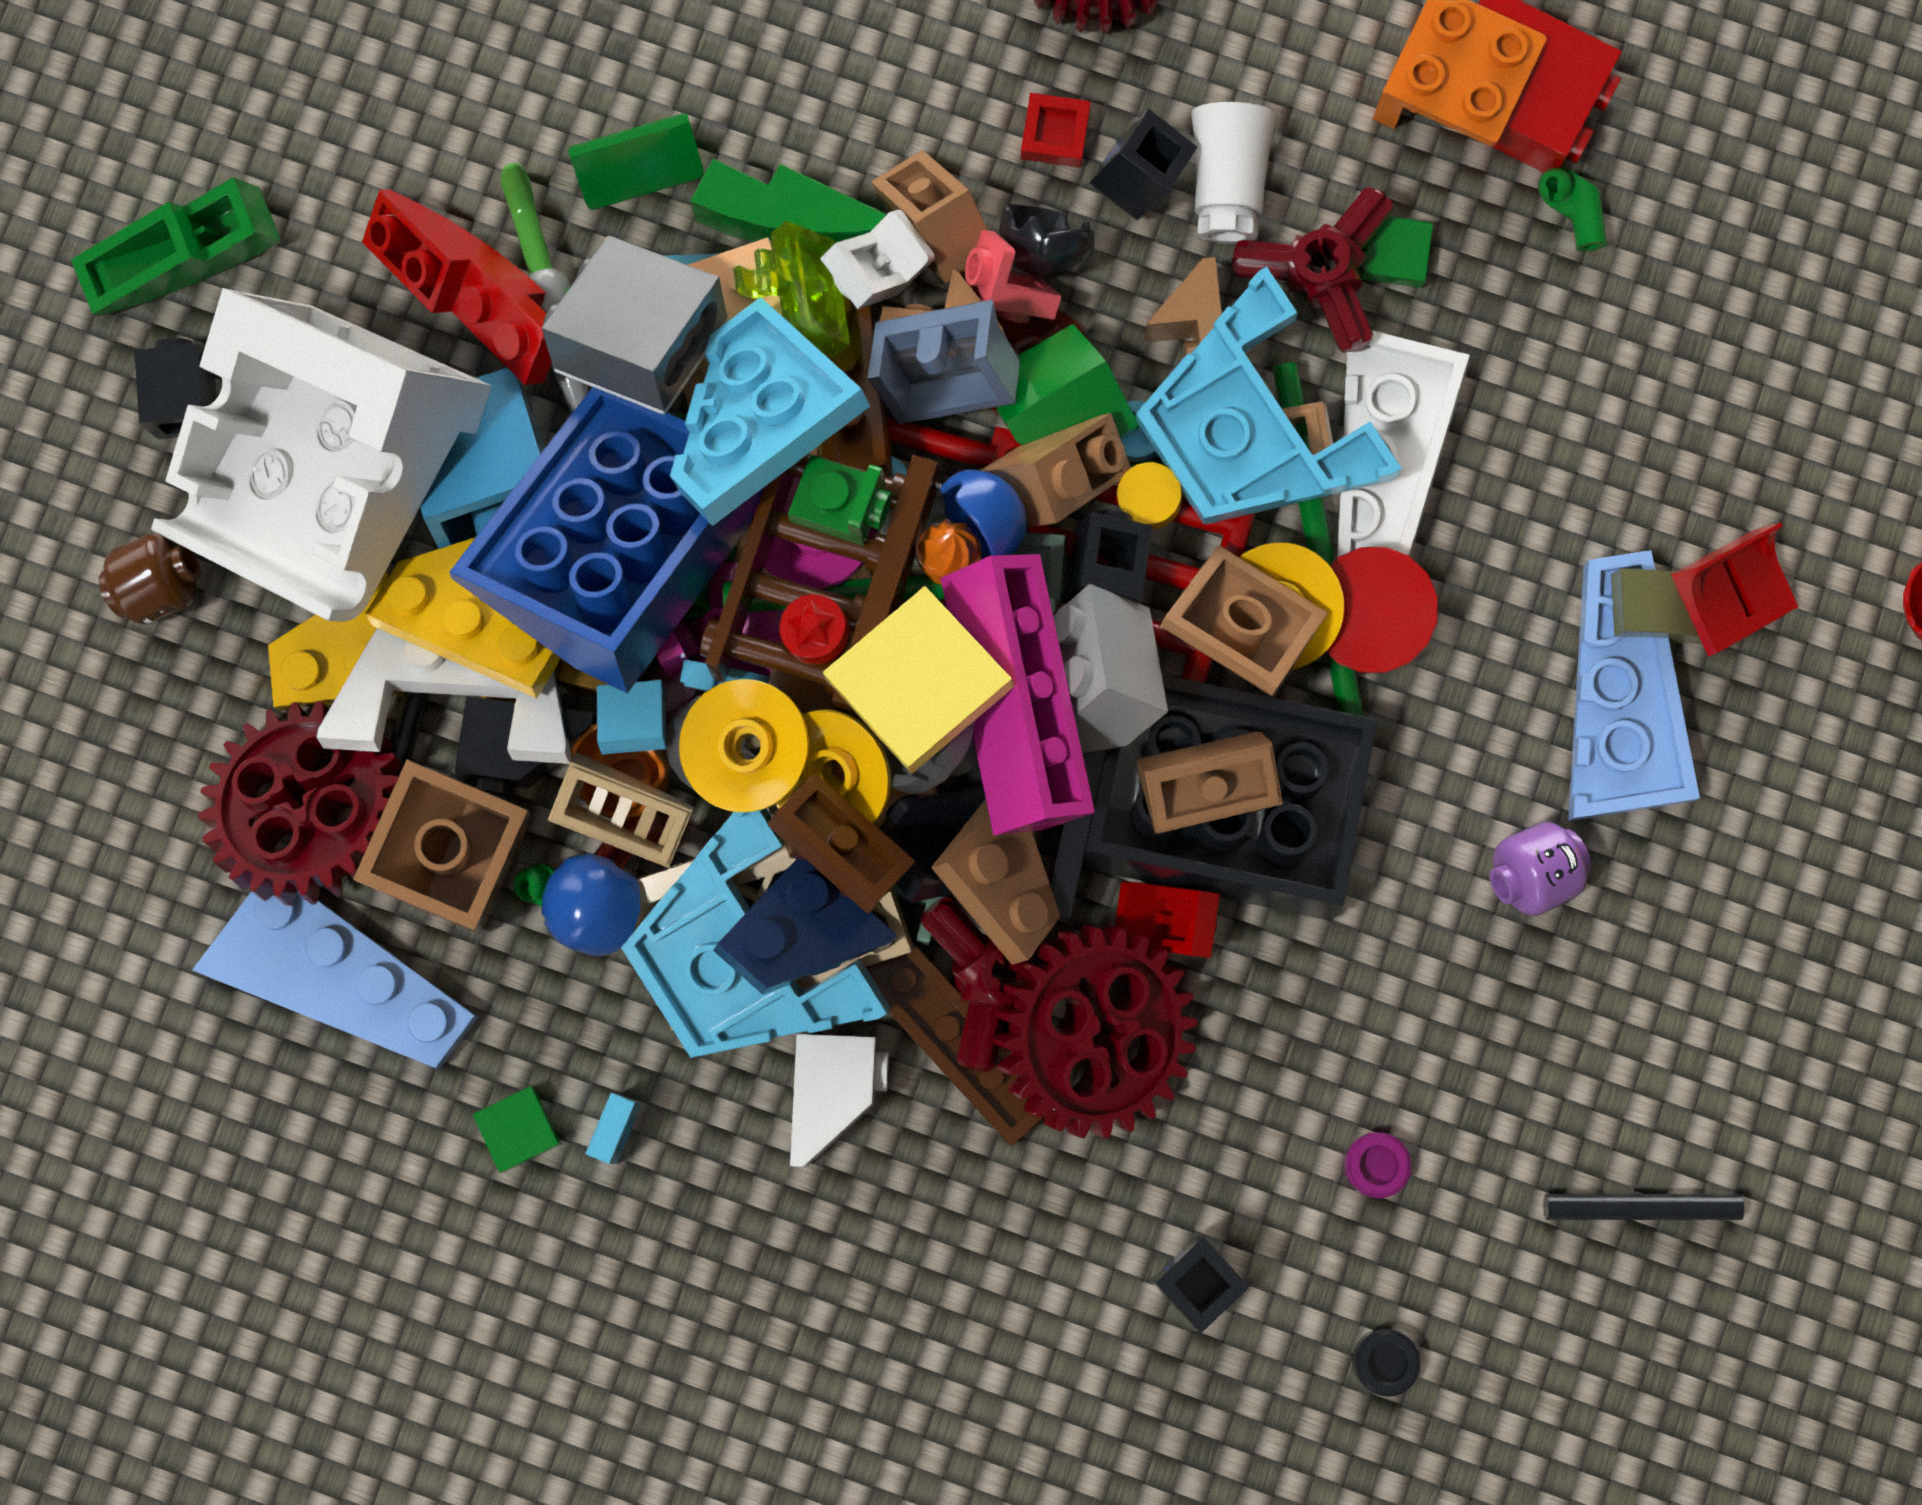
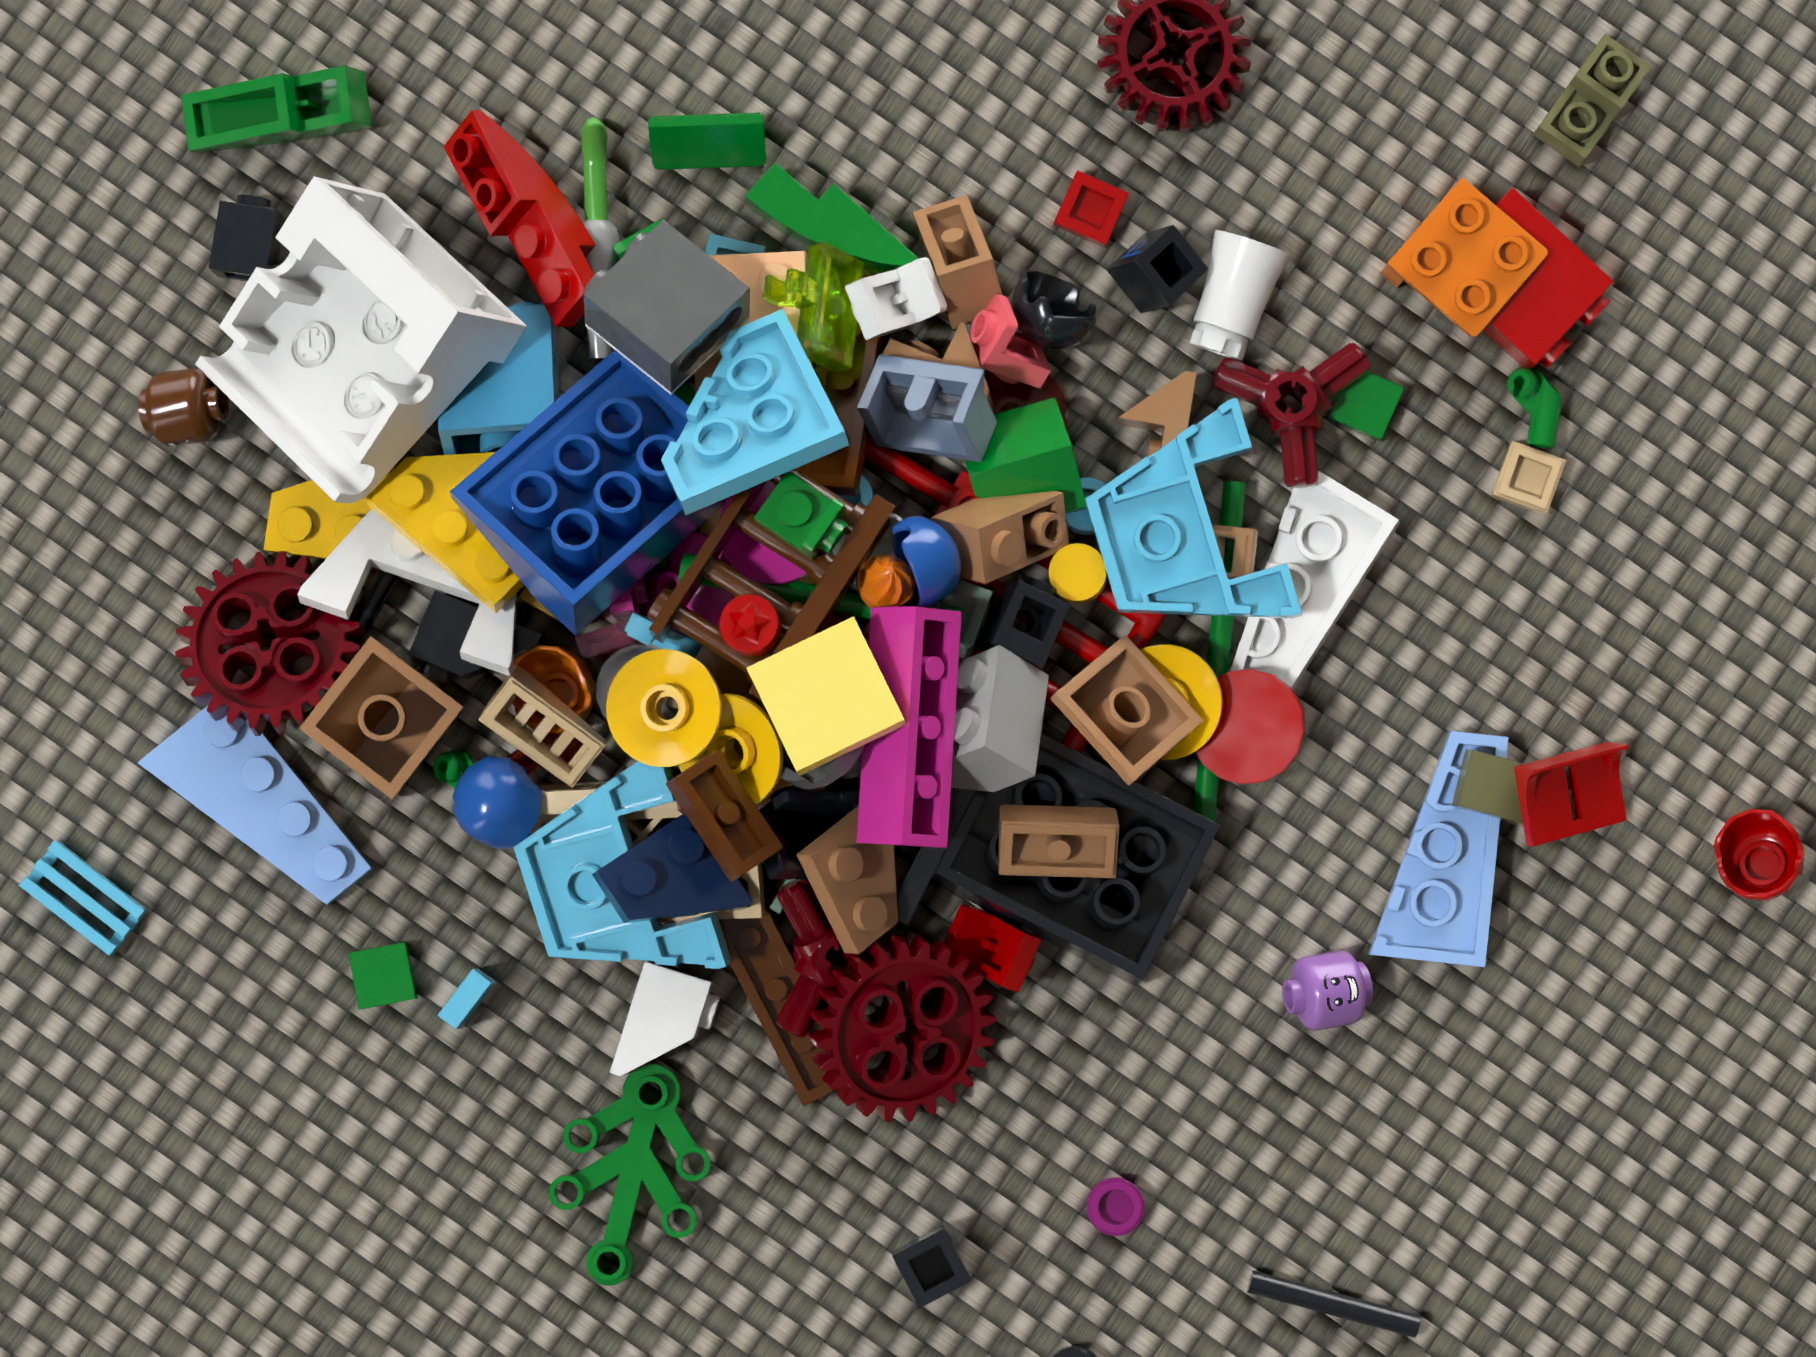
camera: 15 degrees right, 5 degrees up
medium azure tile [597,680,666,755] -> none
none -> medium azure tile [19,840,148,956]
none -> green plant [549,1064,711,1286]
none -> tan tile [1491,441,1566,516]

